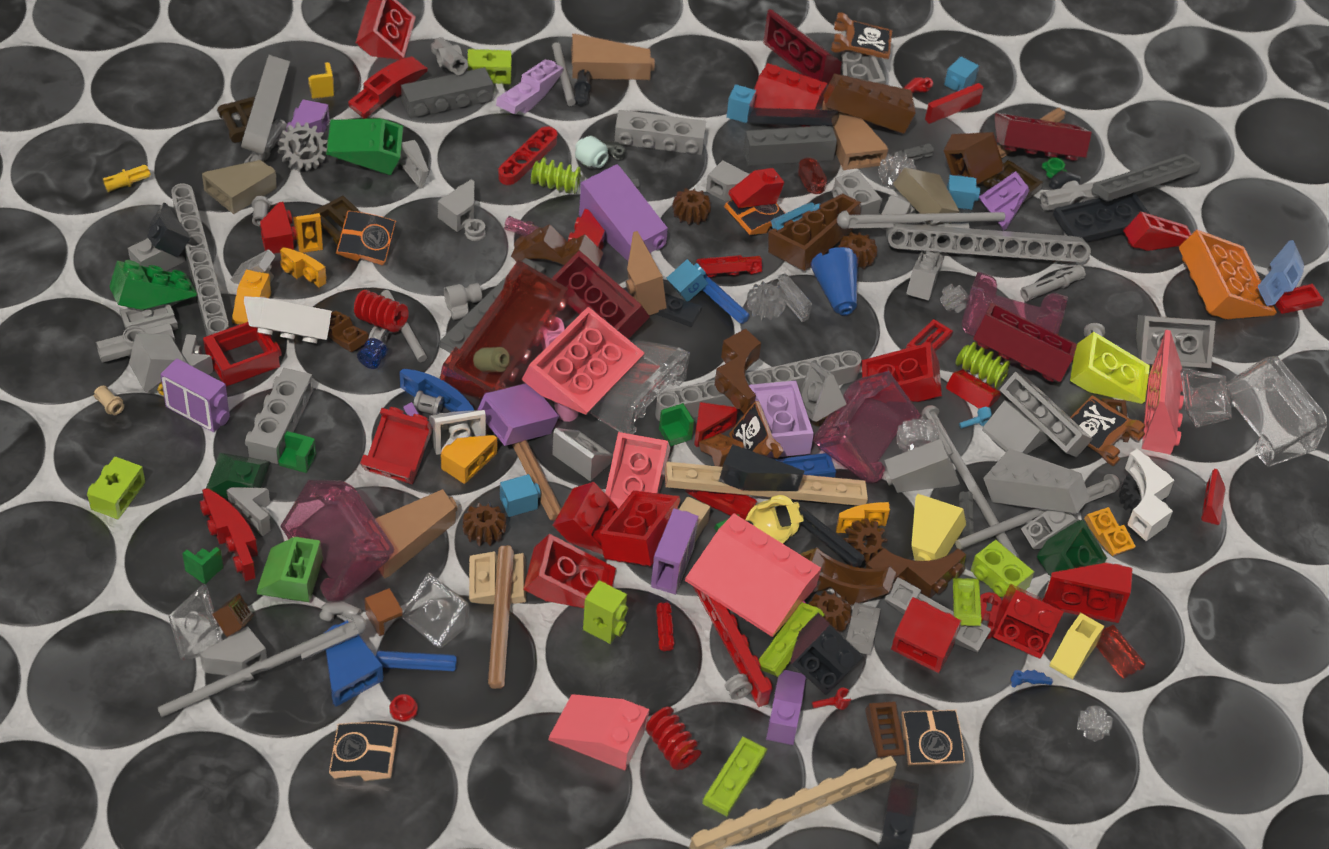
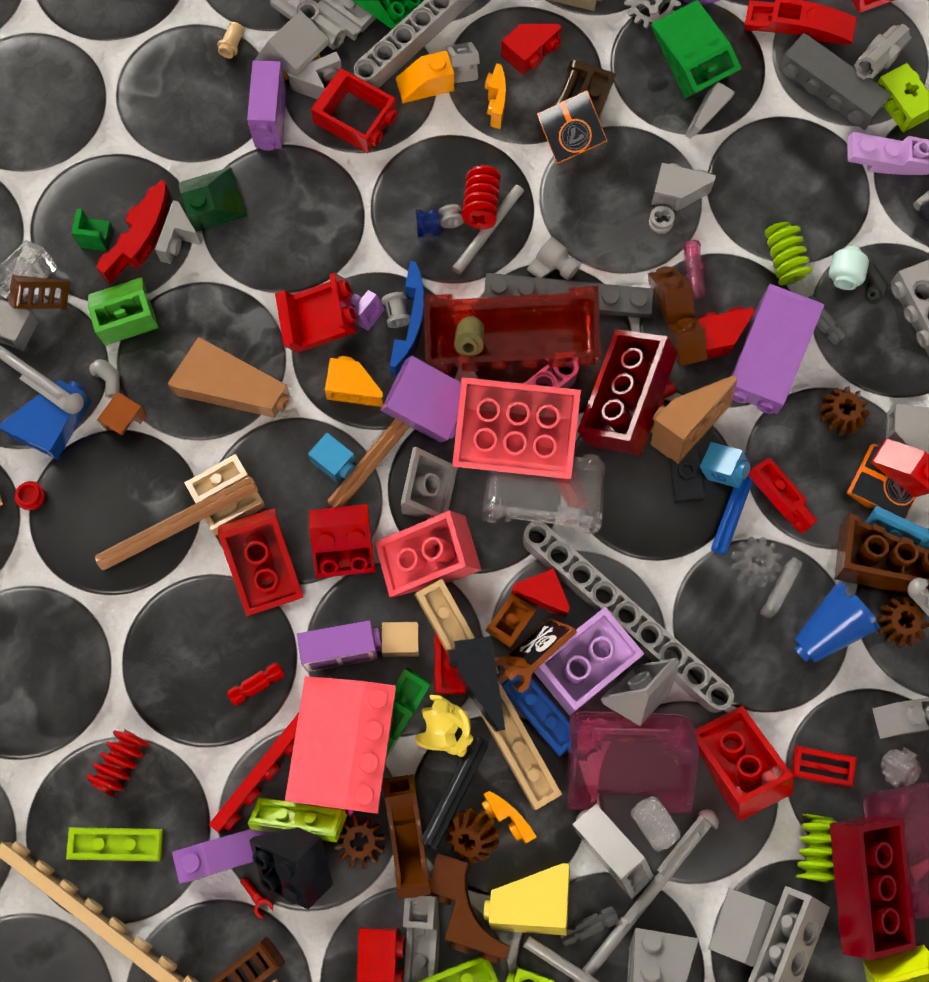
camera: 65 degrees right, 25 degrees up
lime brick [87,456,145,520] -> none
white slope [244,296,332,343] -> none
light grey brick [245,367,313,464] -> none
light grey pin [252,196,270,226] -> none
green panel [278,431,316,473] -> none
clear pink windscreen [280,480,394,601] -> none
light orange slope [293,213,323,253] -> none
reddish brown slope [327,311,369,352] -> none
blue axle [375,651,457,671] -> none
clear slope [401,573,469,648] -> none
white slope [429,410,486,455] -> none
reddish brown gear [463,502,506,546] -> none
red beam [498,126,557,185] -> none
coral slope [549,694,649,771] -> none
lime brick [583,580,628,644] -> none
red slope [599,490,680,566] -> none
green panel [659,403,694,447] -> none
reddish brown arch [714,328,761,414] -> none
light grey bush [725,674,752,700] -> none
light grey slope [846,603,880,655] -> none
red slope [946,369,1002,409] -> none
dark azure hand [959,407,992,429] -> none

